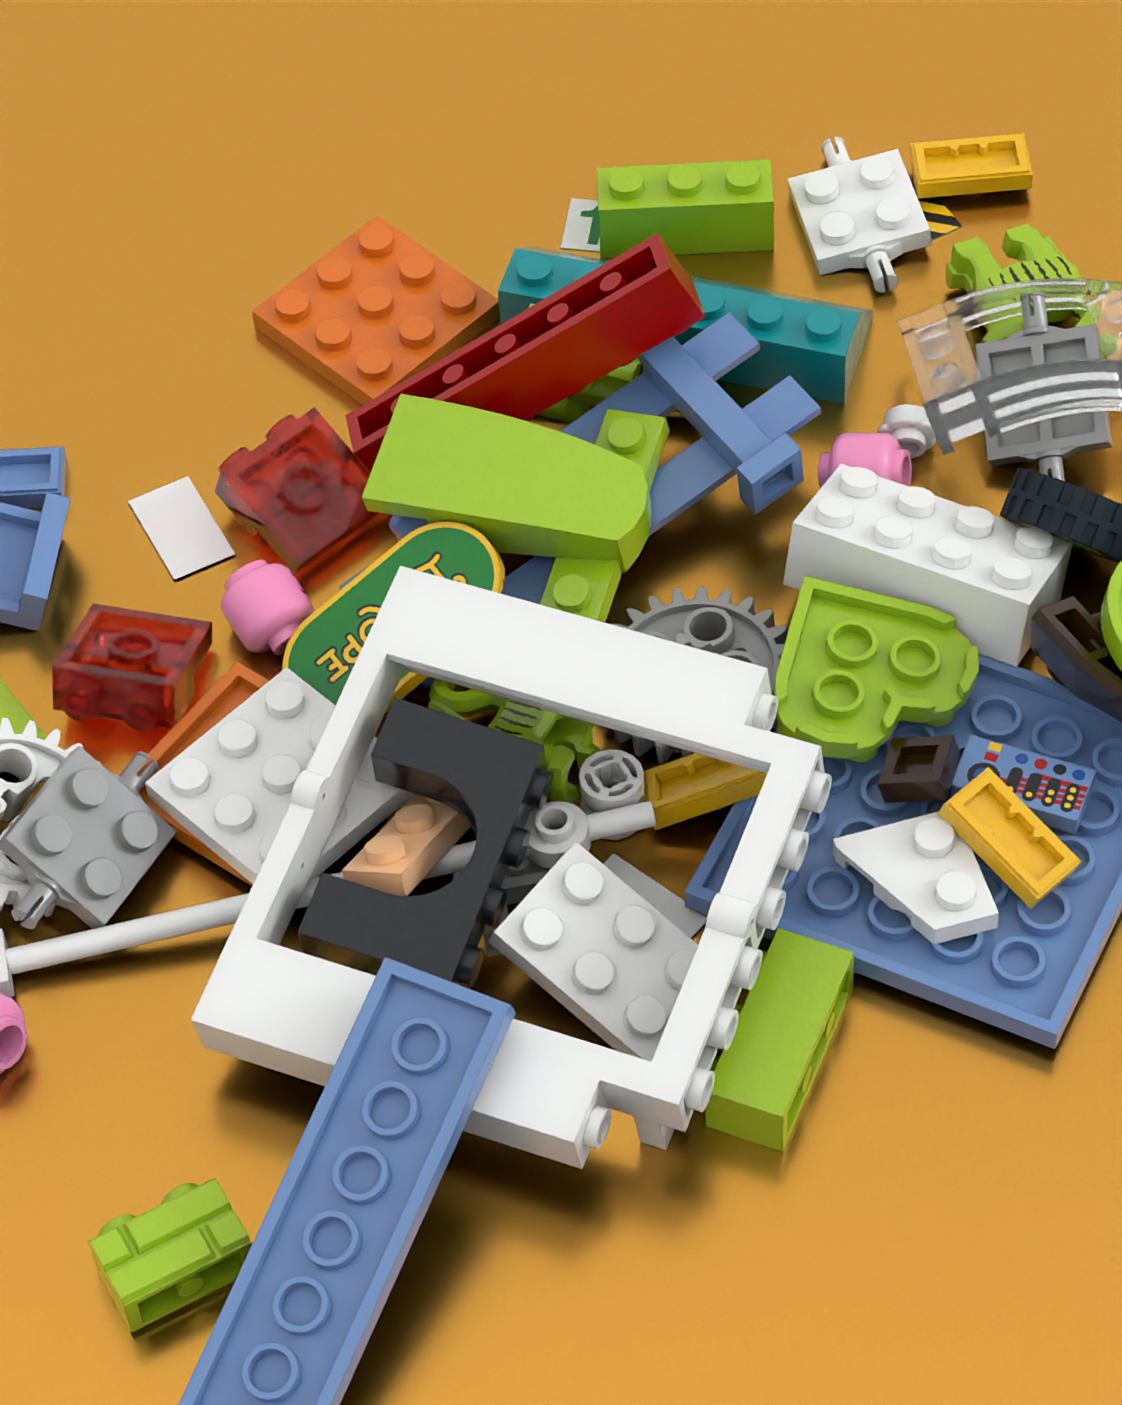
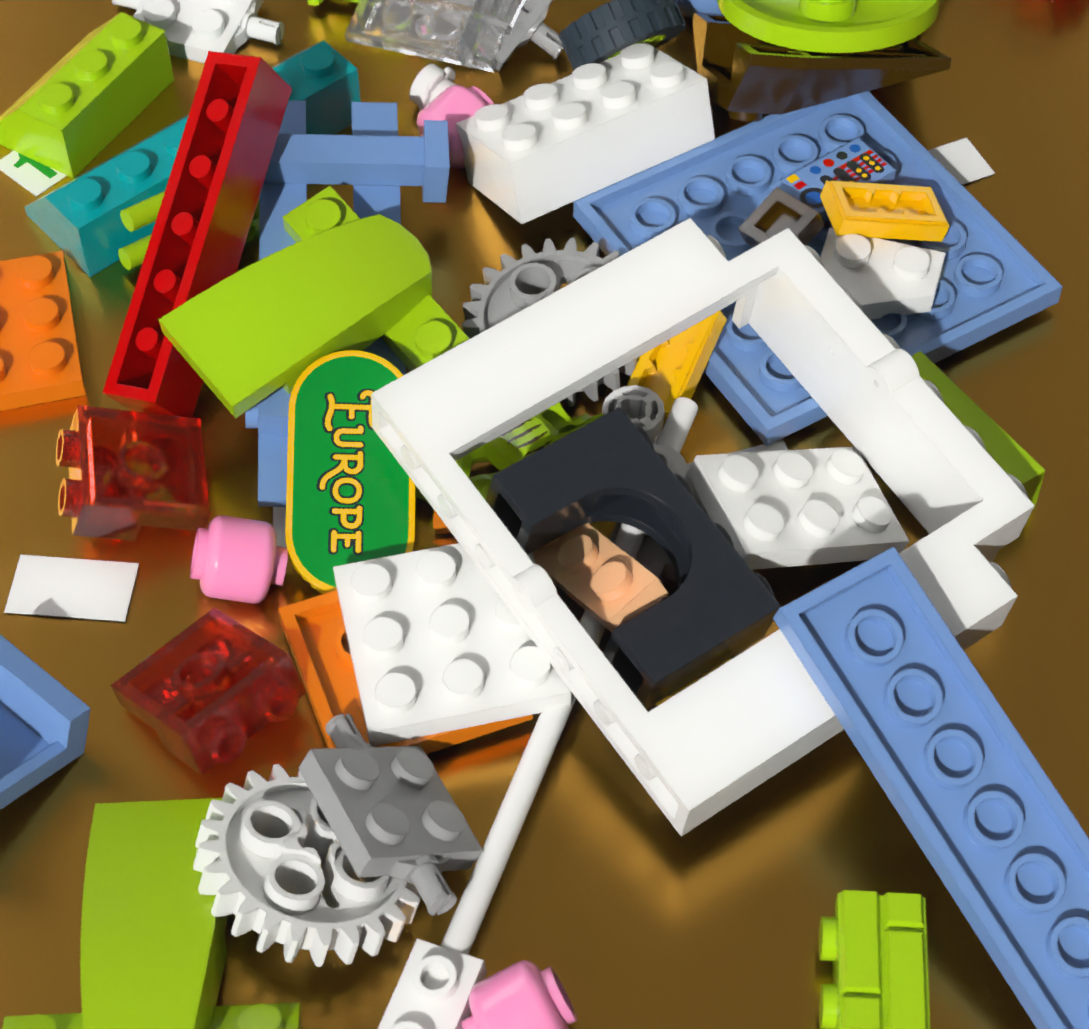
camera: 60 degrees left, 0 degrees up
lime plate [773,576,979,762] -> none

